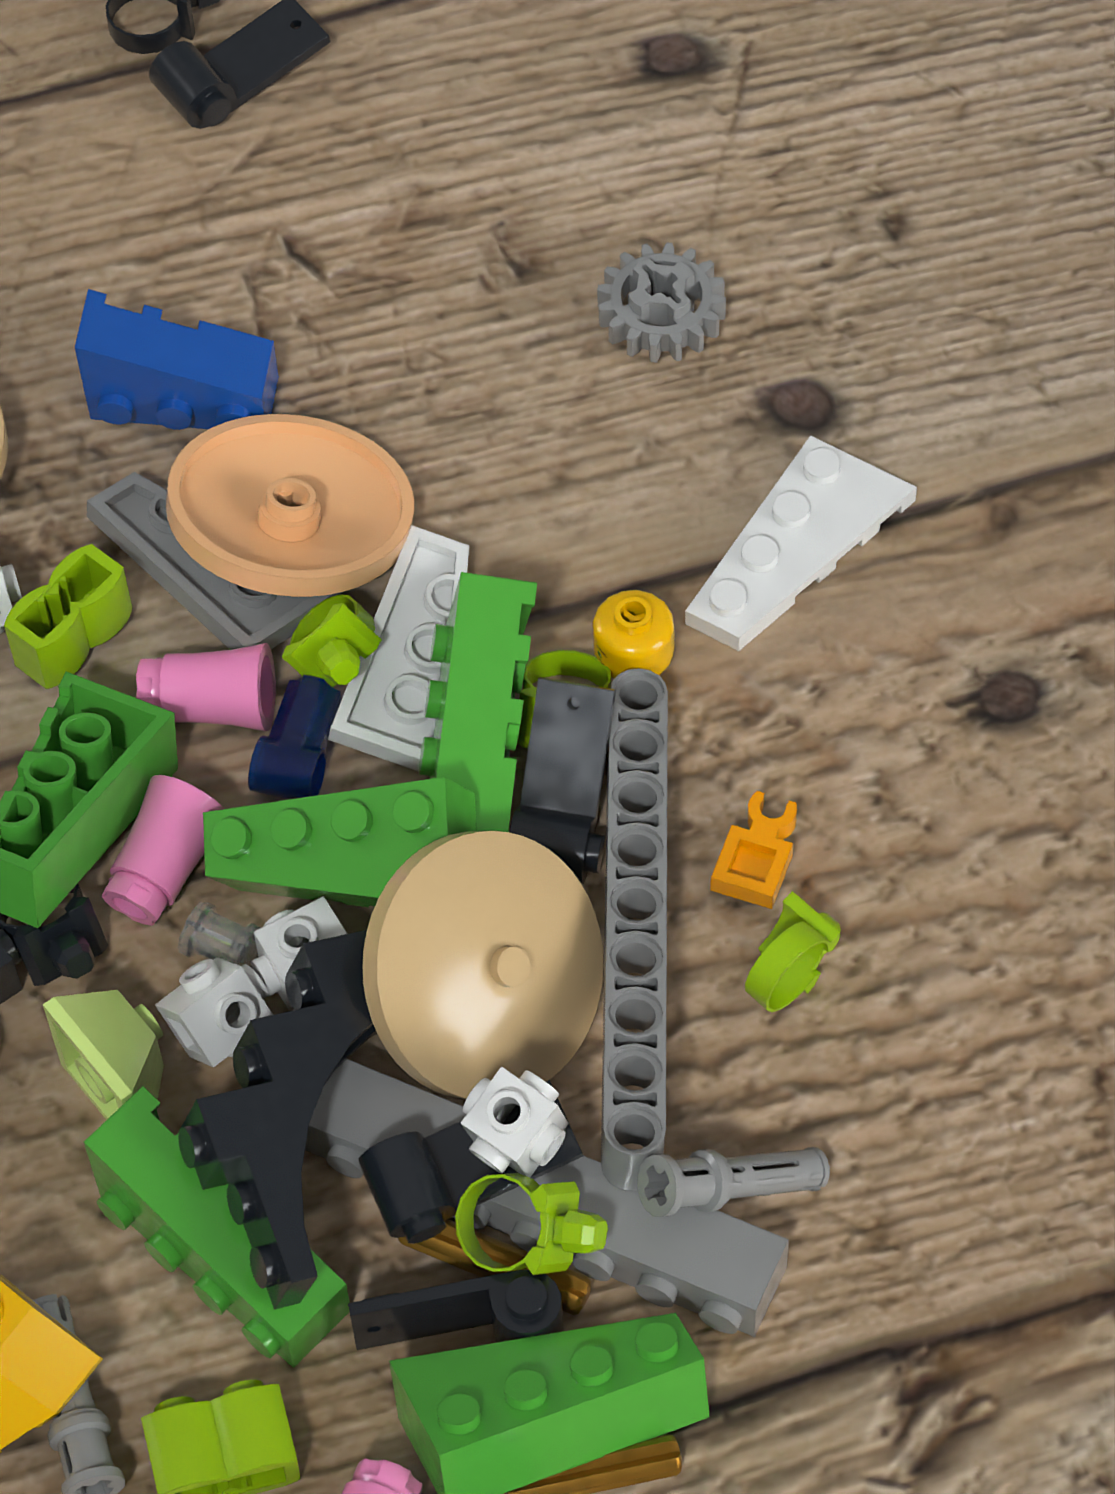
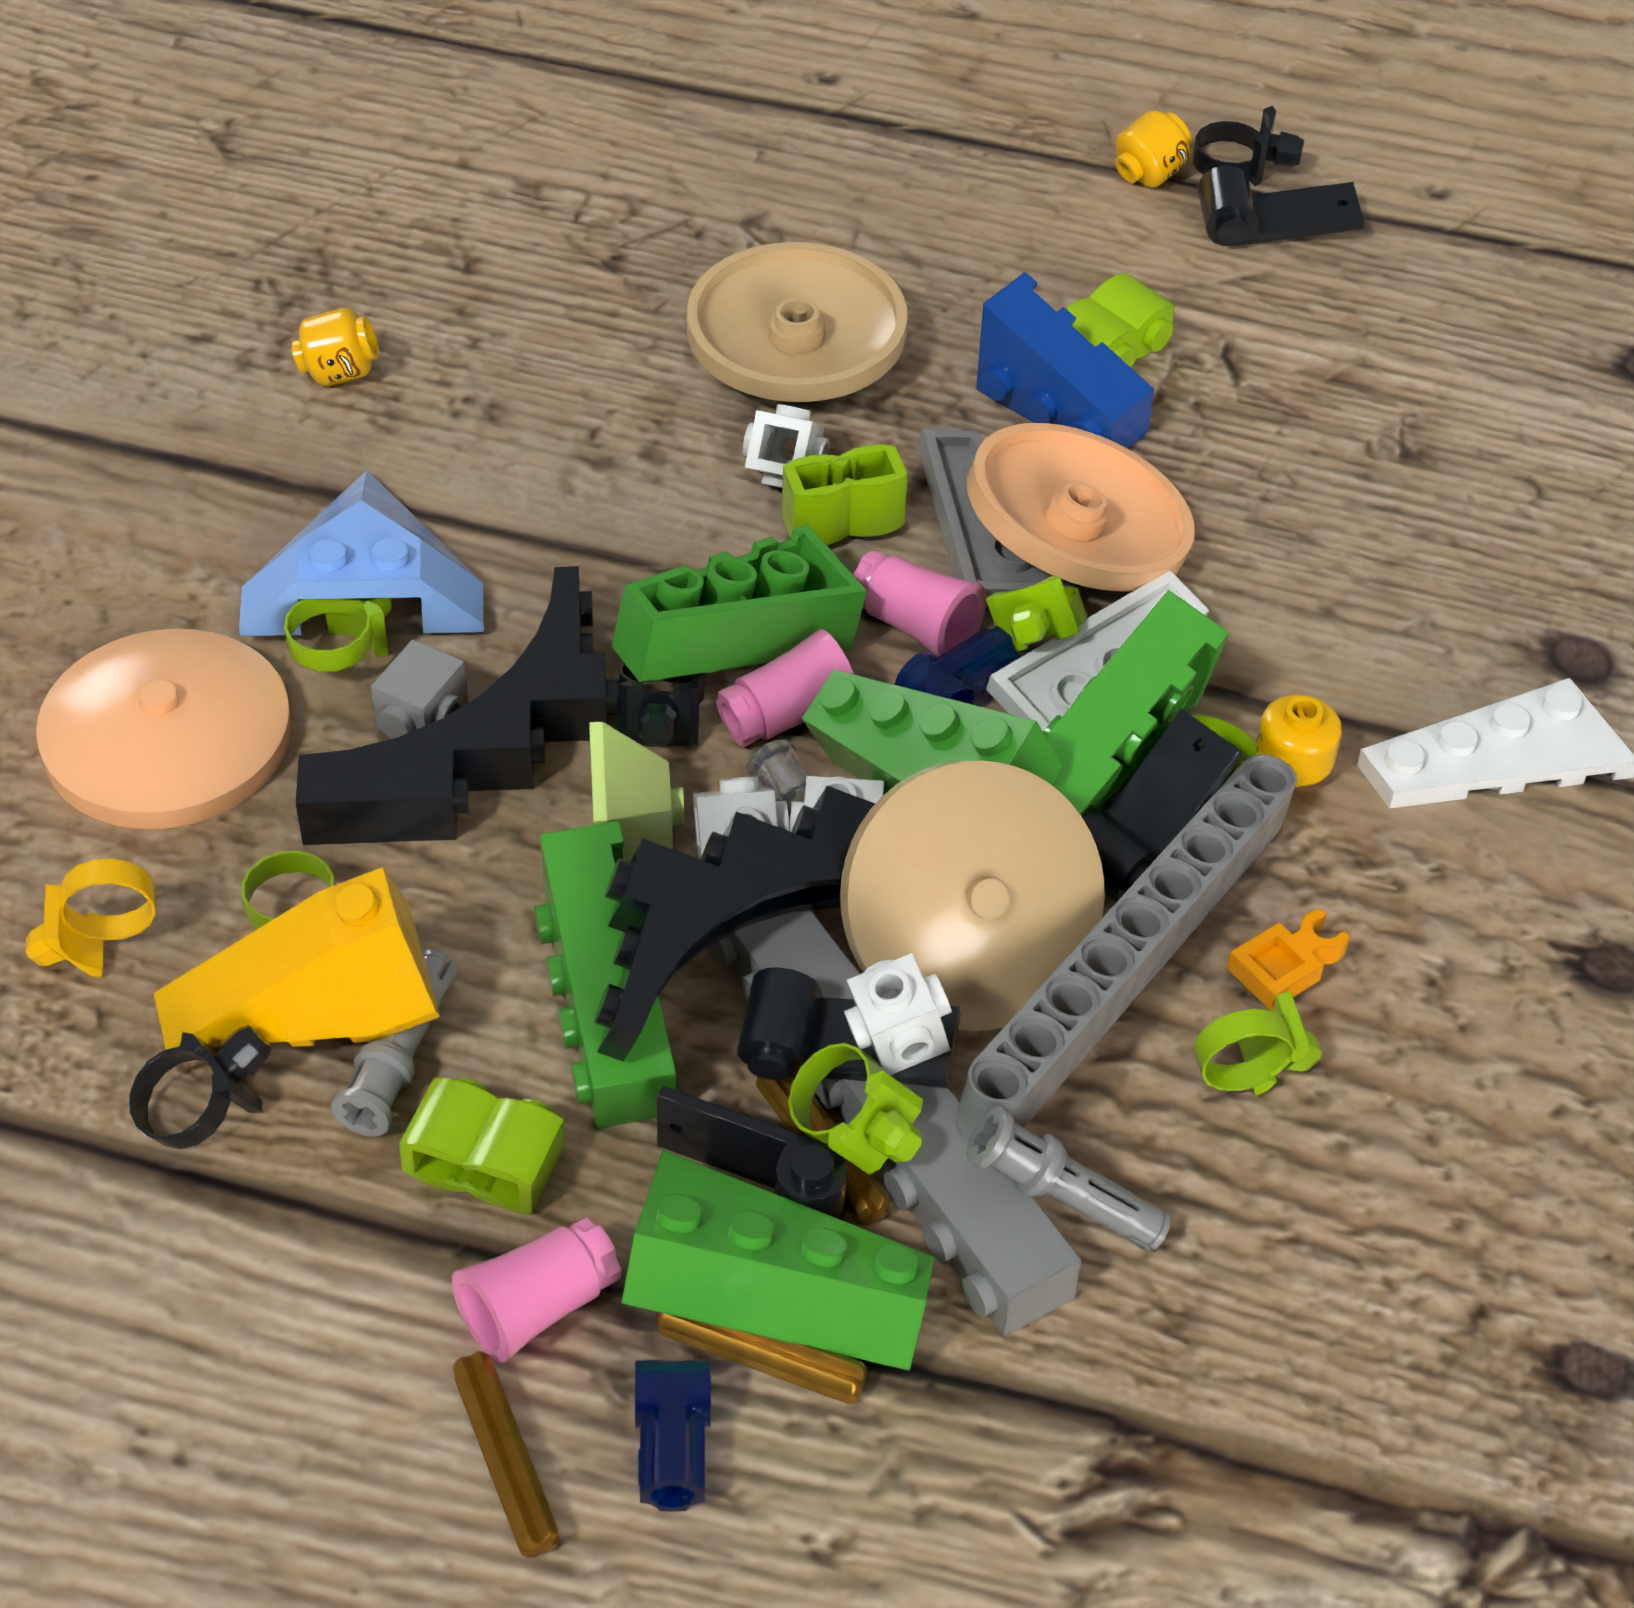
camera: 30 degrees right, 10 degrees down
light grey gear [597,243,726,363] -> none
none -> lime brick [1066,273,1175,367]
none -> yellow head [1115,110,1192,188]

